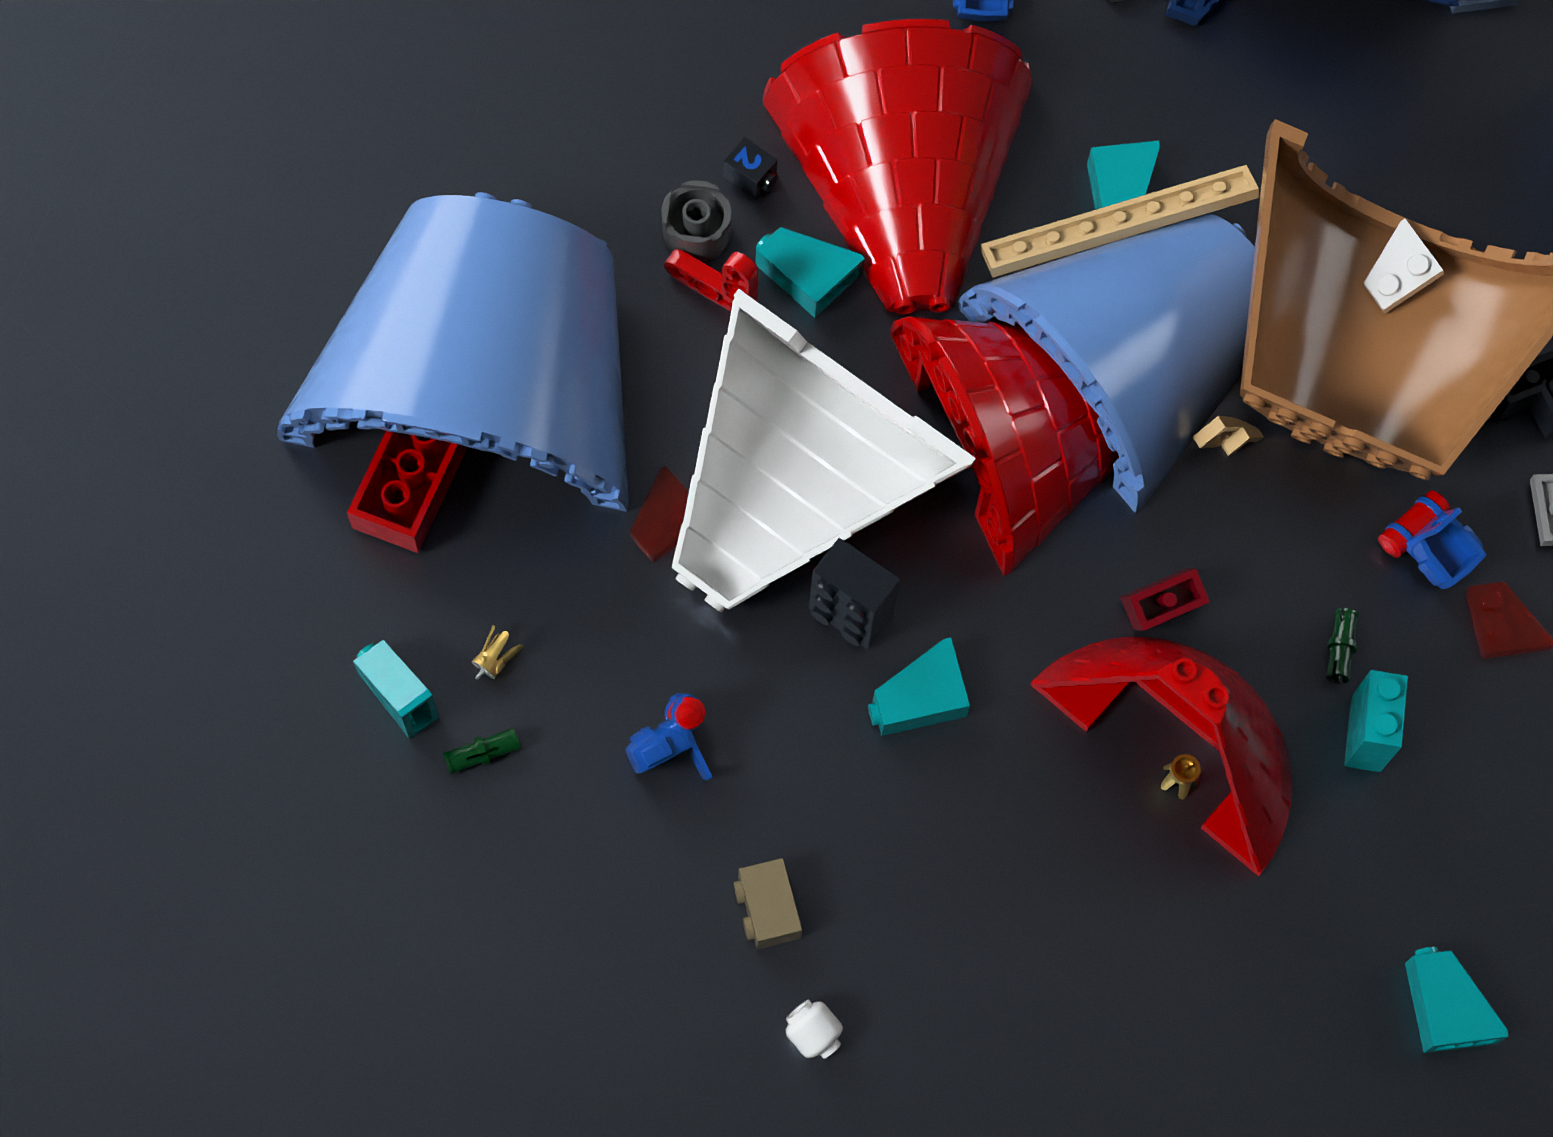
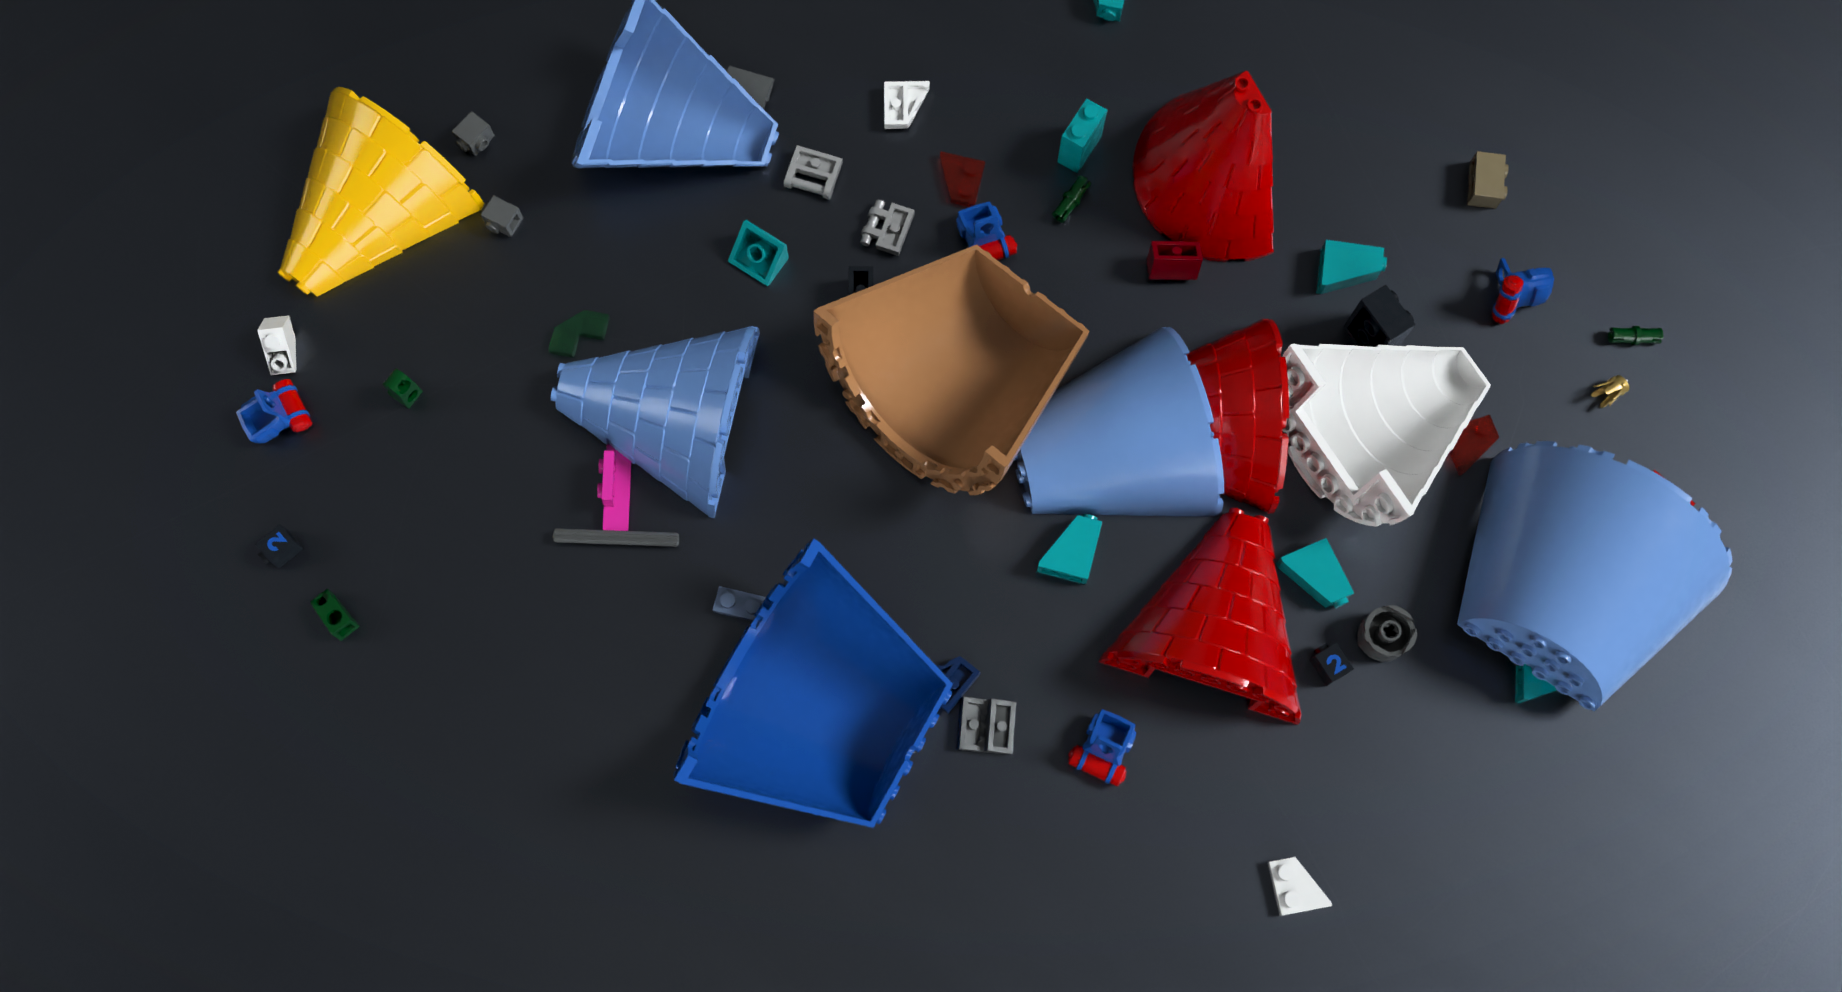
camera: 155 degrees left, 5 degrees up
slope [353,640,439,739] -> none
red beam [663,249,759,312] -> none
white head [786,1000,843,1059] -> none
tan plate [981,165,1259,278] -> none
tan slope [1193,416,1264,457] -> none
white wing [1364,219,1444,314] -> none

